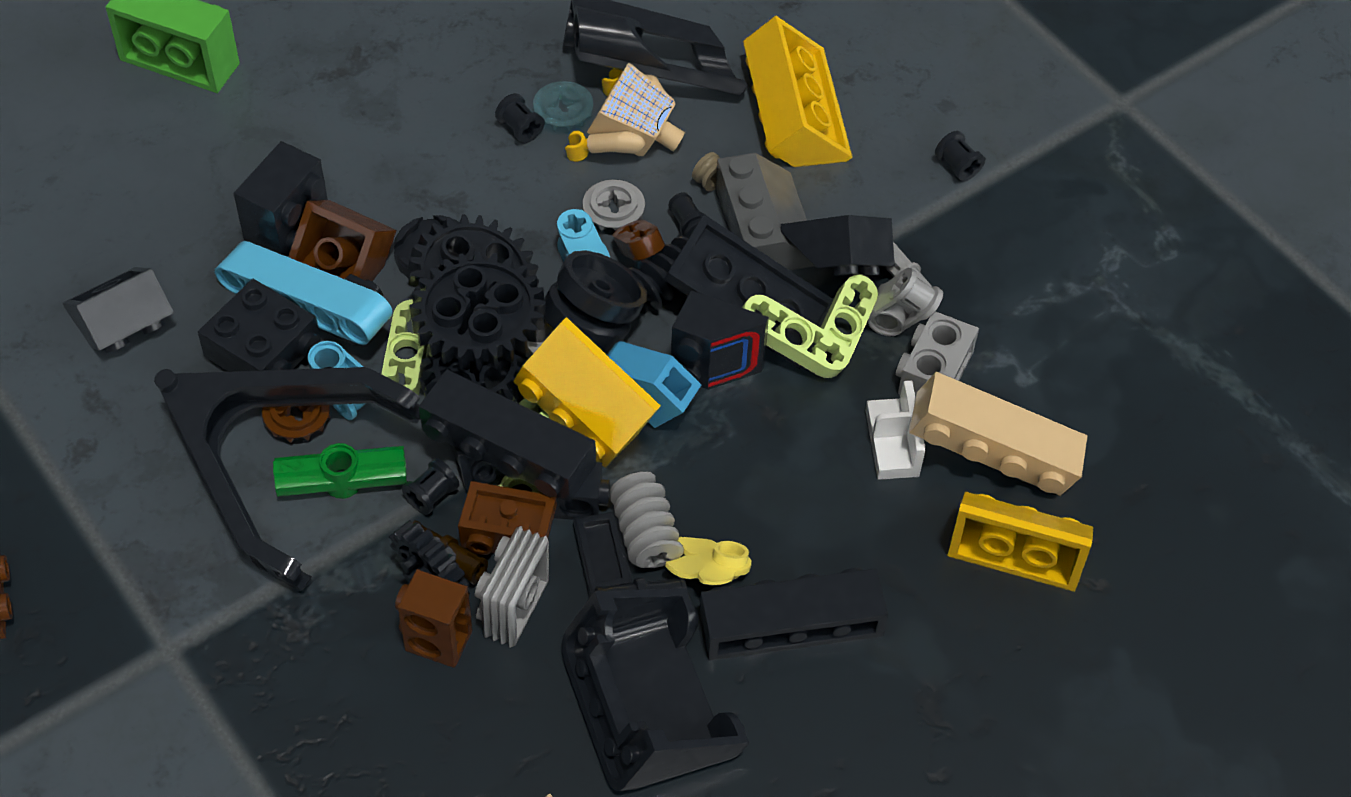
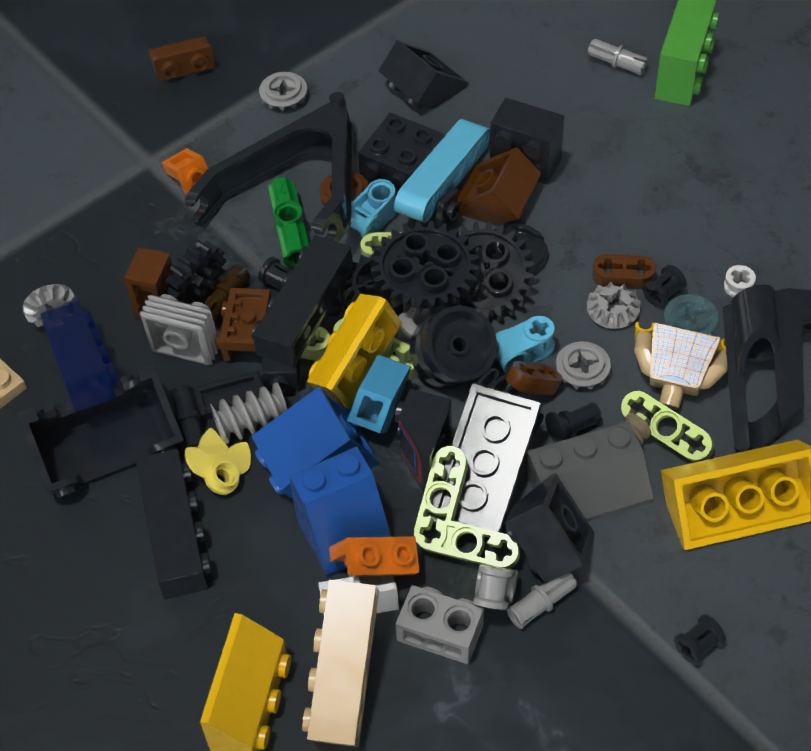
camera: 90 degrees right, 0 degrees up
none -> light grey gear [23,284,77,327]
none -> clear blue brick [40,301,118,412]
none -> orange bracket [161,148,208,195]
none -> blue slope [251,387,380,499]
none -> light grey gear [259,72,308,112]
none -> blue slope [289,446,391,578]
none -> orange bracket [329,536,419,577]
none -> light grey gear [587,282,641,329]
none -> light grey axle [588,39,648,76]
none -> reddish brown beam [592,254,656,289]
none -> yellowish green beam [621,391,715,463]
none -> white bush [724,265,756,297]

